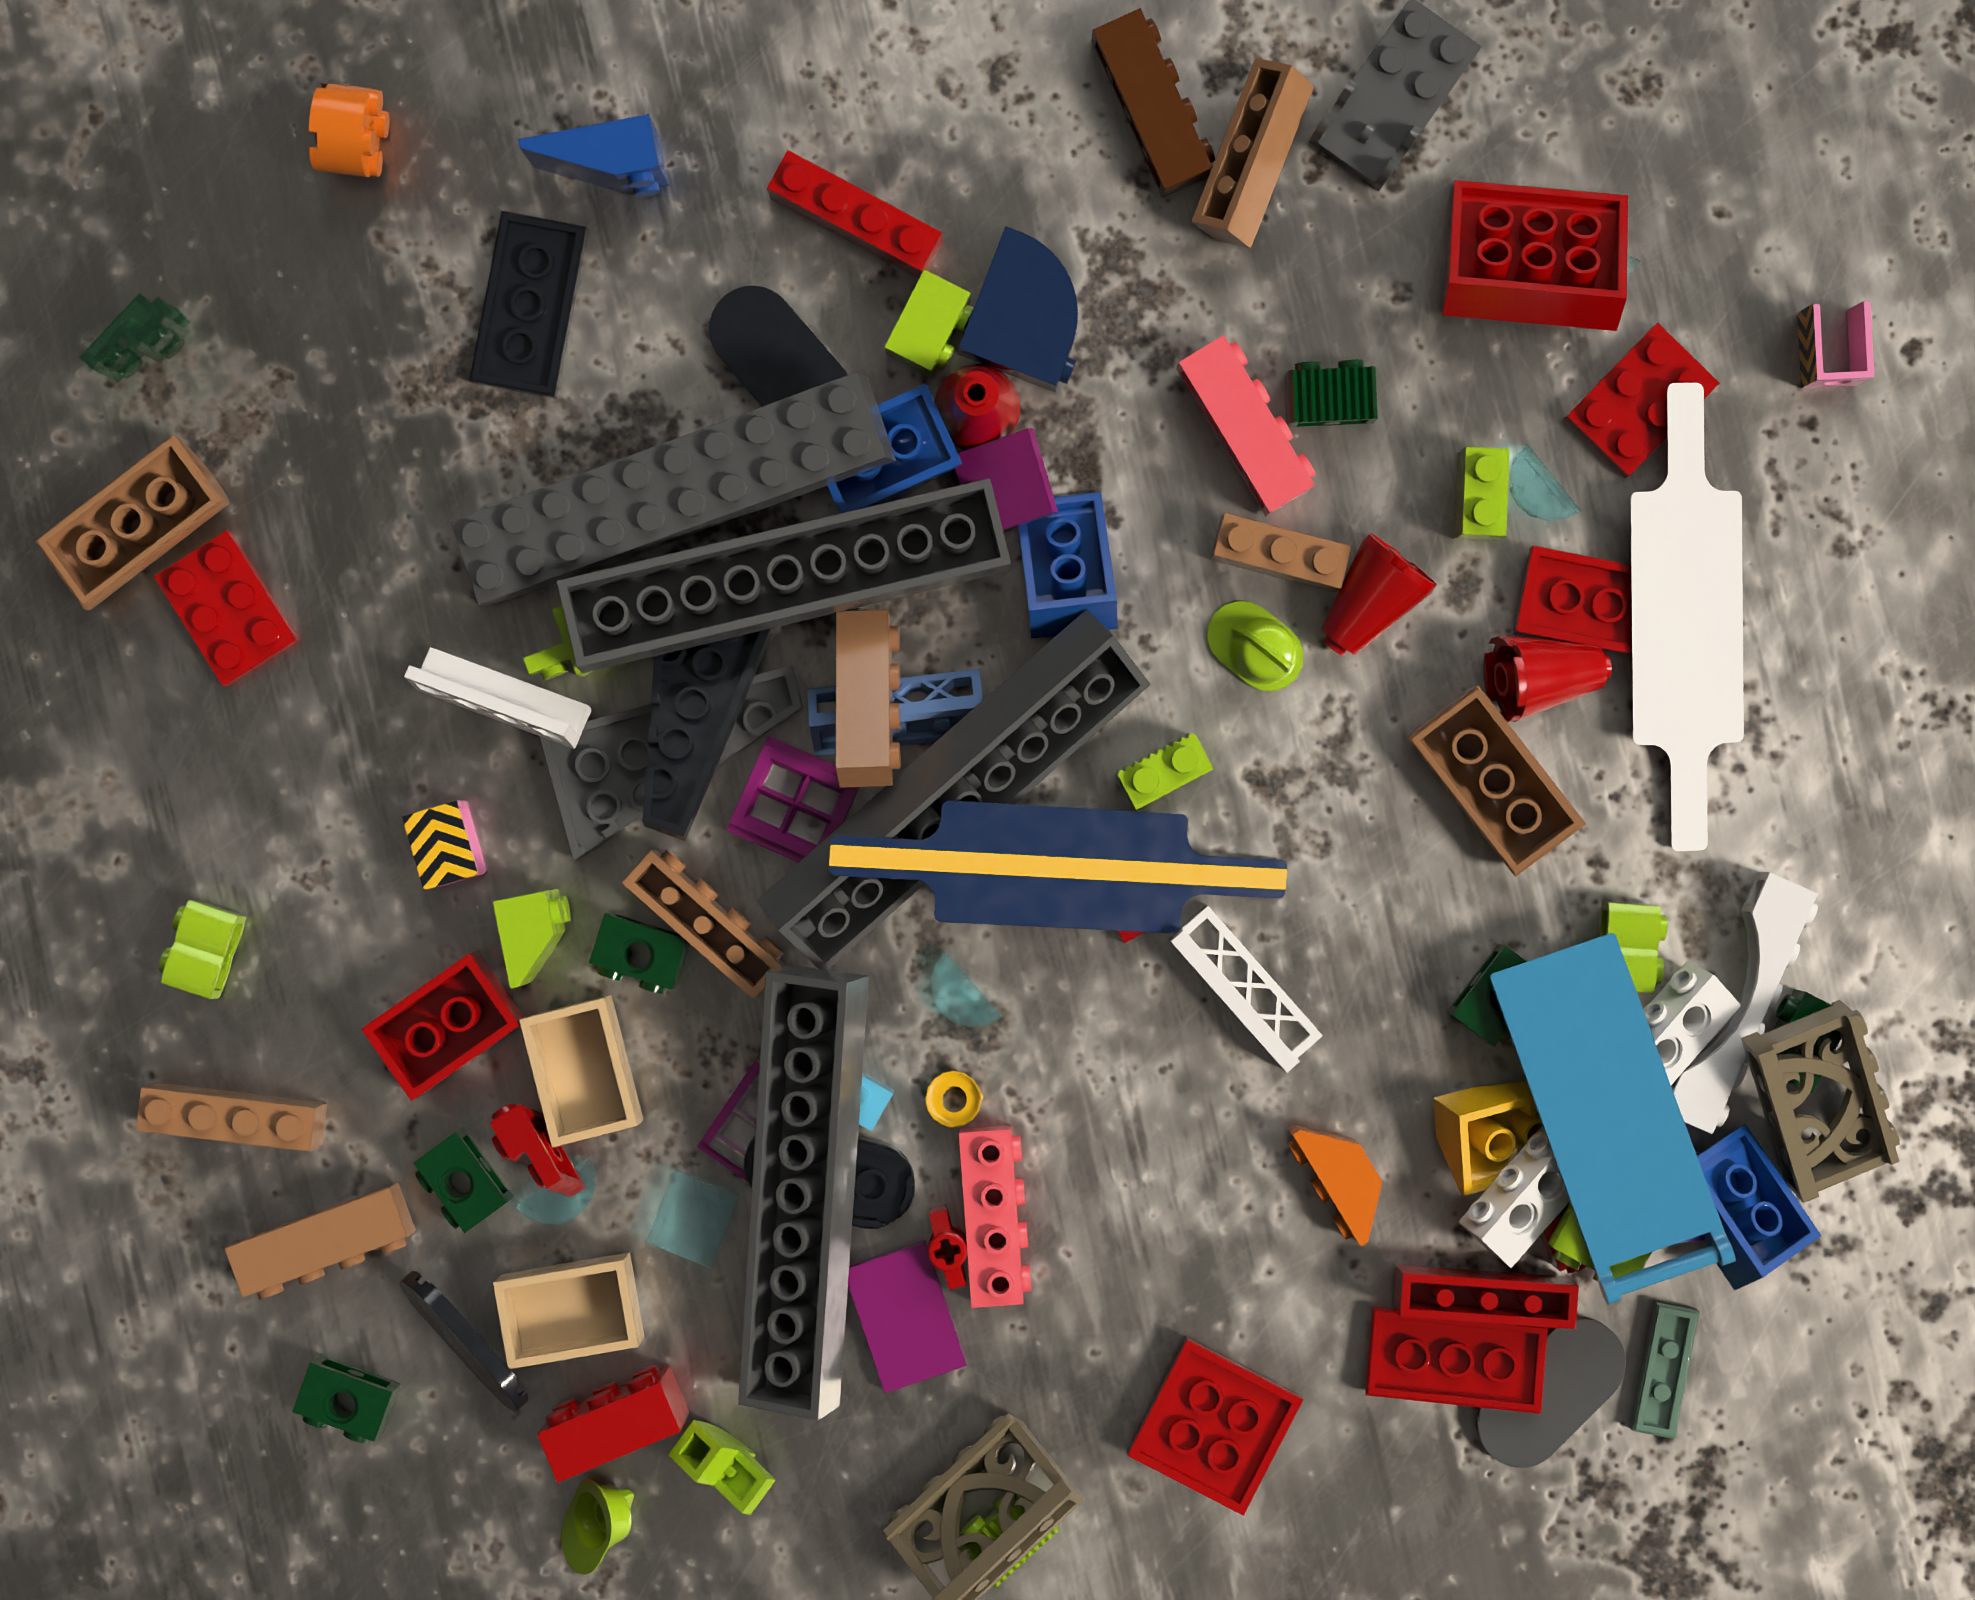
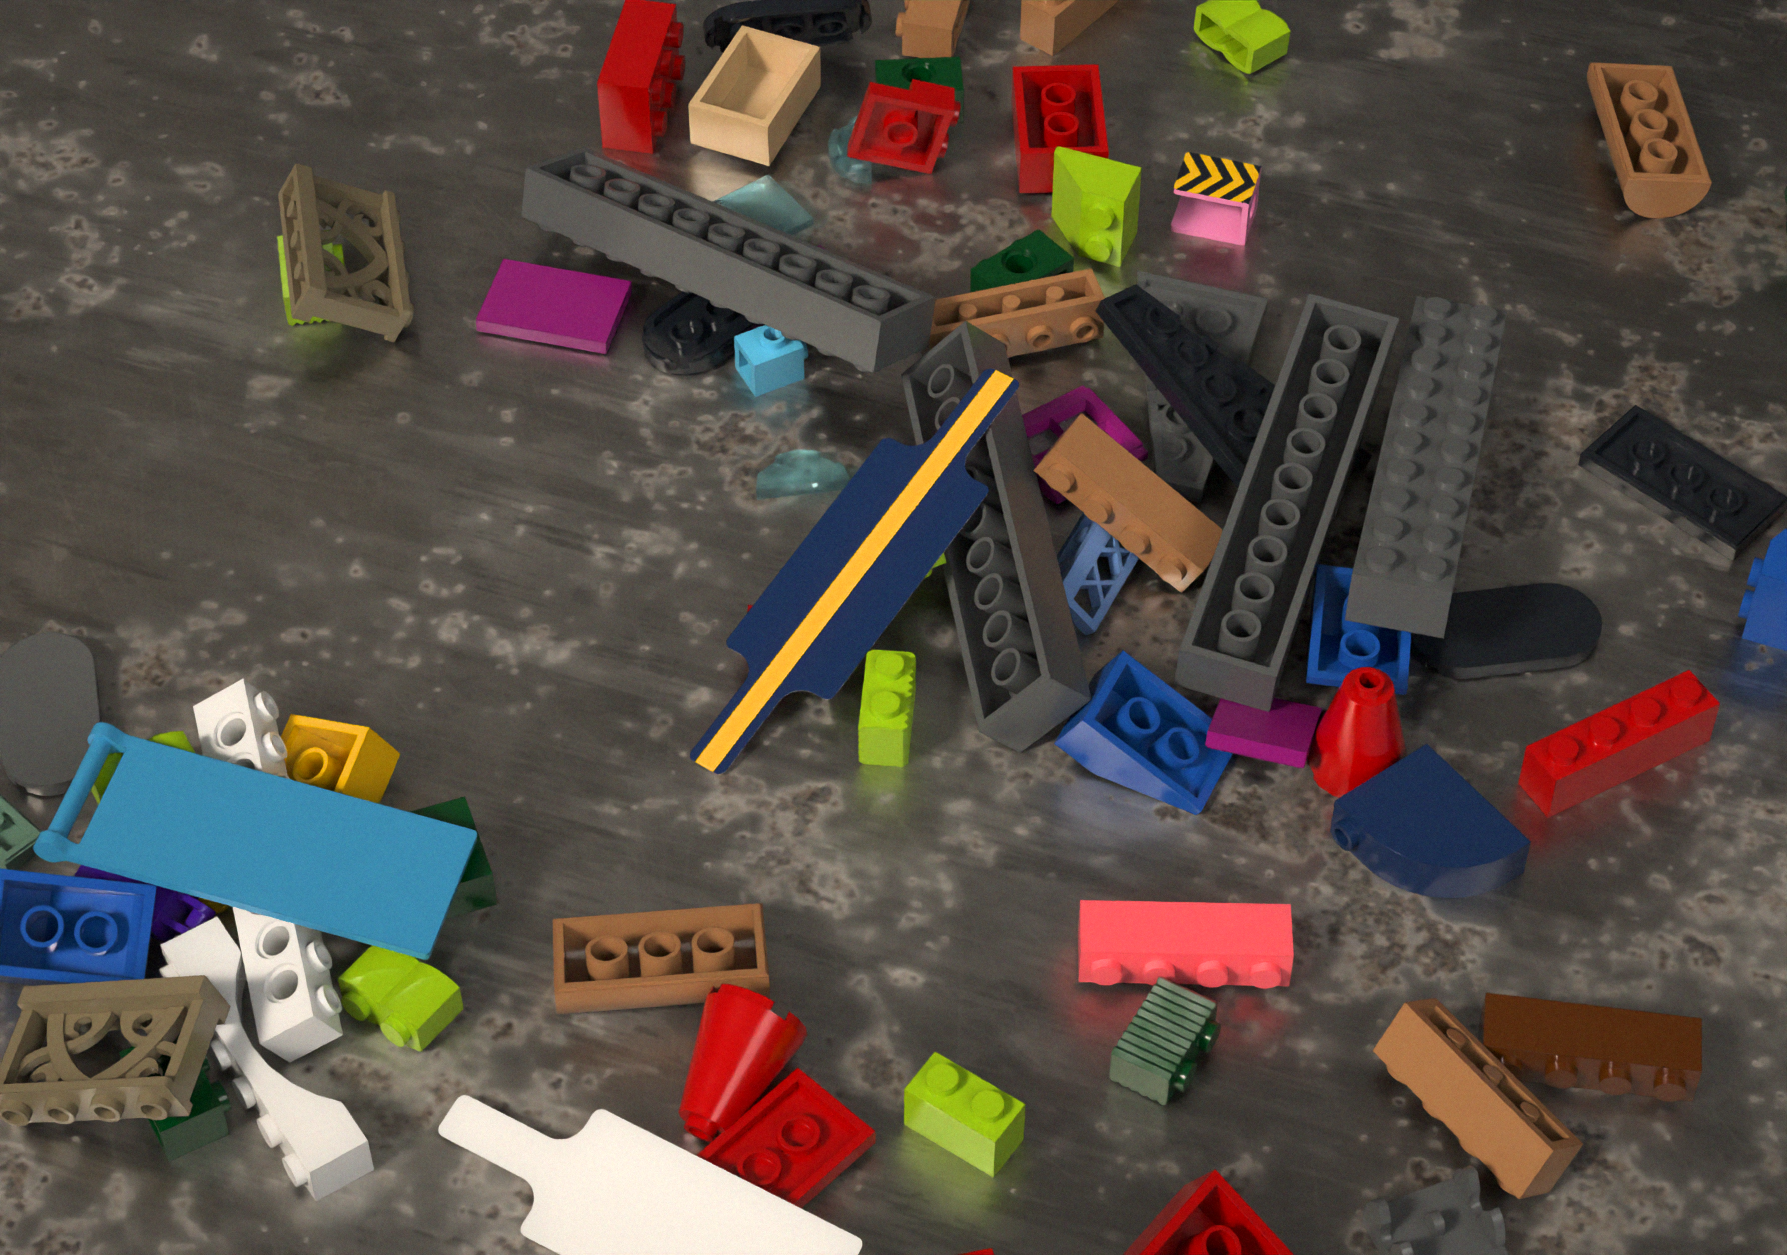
camera: 120 degrees right, 40 degrees down
red plate [154,530,300,687] -> none
white fence [404,647,592,749] -> none
tan piece [519,995,644,1148] -> none
lime piece [561,1479,634,1575] -> none
lime brick [668,1420,776,1515] -> none
lime brick [884,269,974,377] -> none
yellow piece [925,1071,983,1129] -> none
red piece [928,1204,967,1290] -> none
coral brick [959,1125,1032,1308] -> none
red plate [1127,1337,1303,1516] -> none
white fence [1168,905,1323,1072] -> none
lime piece [1207,601,1304,692] -> none
medium nougat brick [1210,513,1352,593] -> none
orange slope [1287,1125,1383,1247] -> none
red cone [1321,533,1437,656] -> none
red tile [1365,1307,1548,1414] -> none
red brick [1393,1265,1579,1329] -> none
clear light blue tile [1509,444,1581,521] -> none

